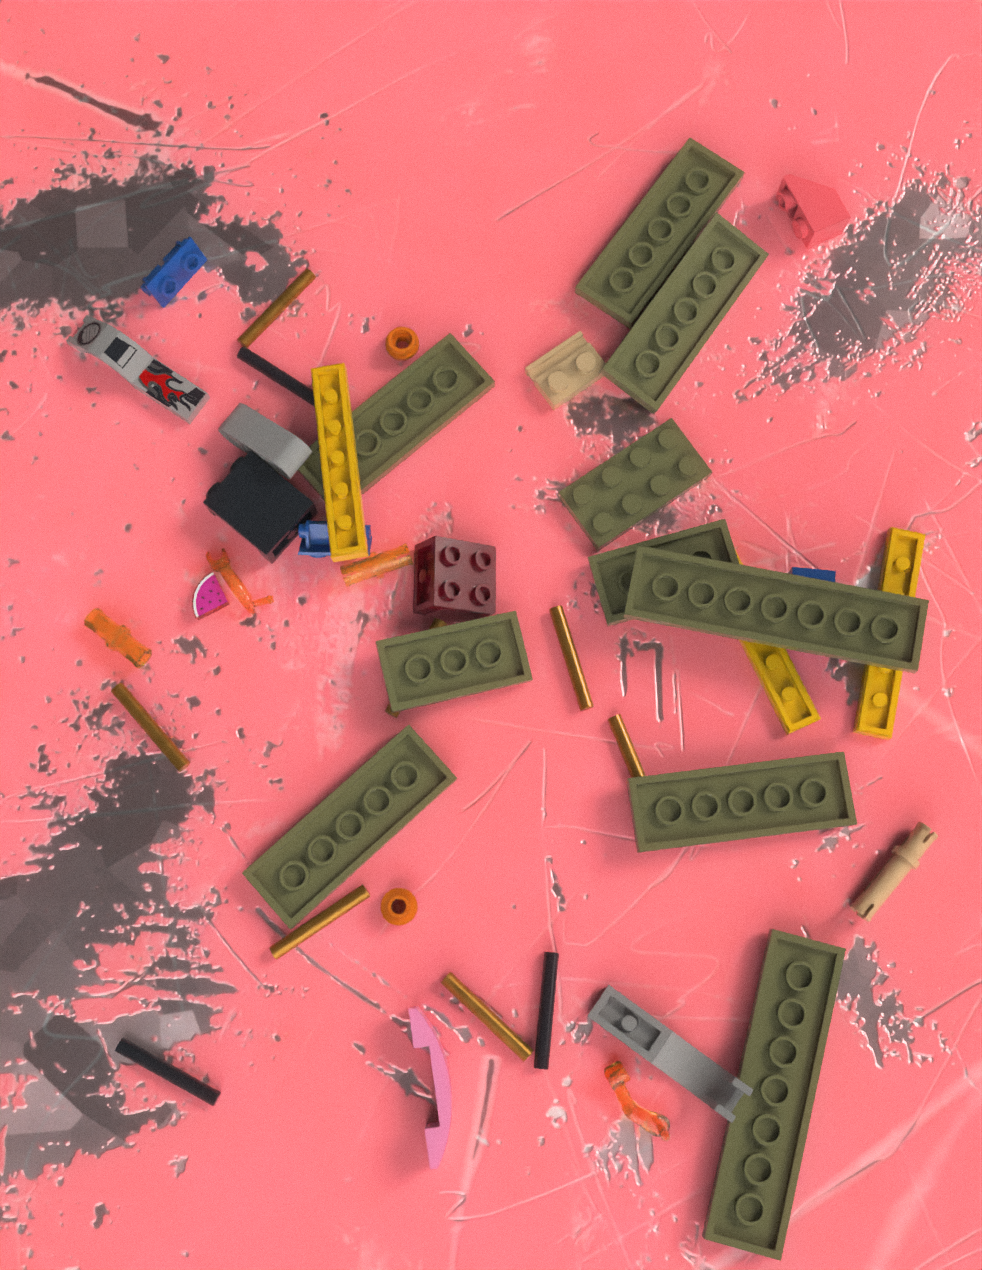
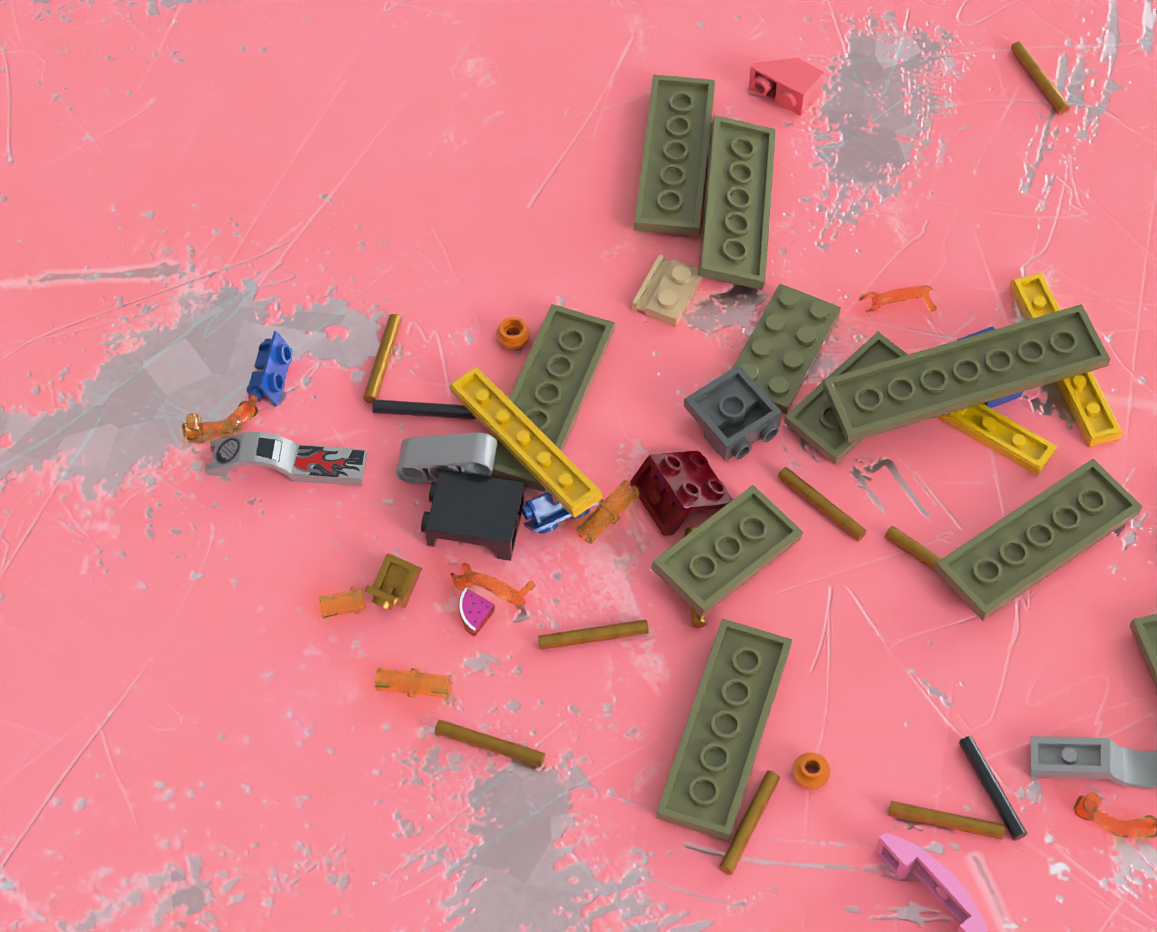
camera: 30 degrees left, 20 degrees down
none -> clear orange piece [182,395,258,441]
none -> clear yellow pin [319,586,366,619]
none -> pearl gold bracket [364,553,423,610]
none -> pearl gold bar [538,619,649,650]
none -> dark grey plate [684,365,782,461]
none -> clear orange piece [858,285,937,313]

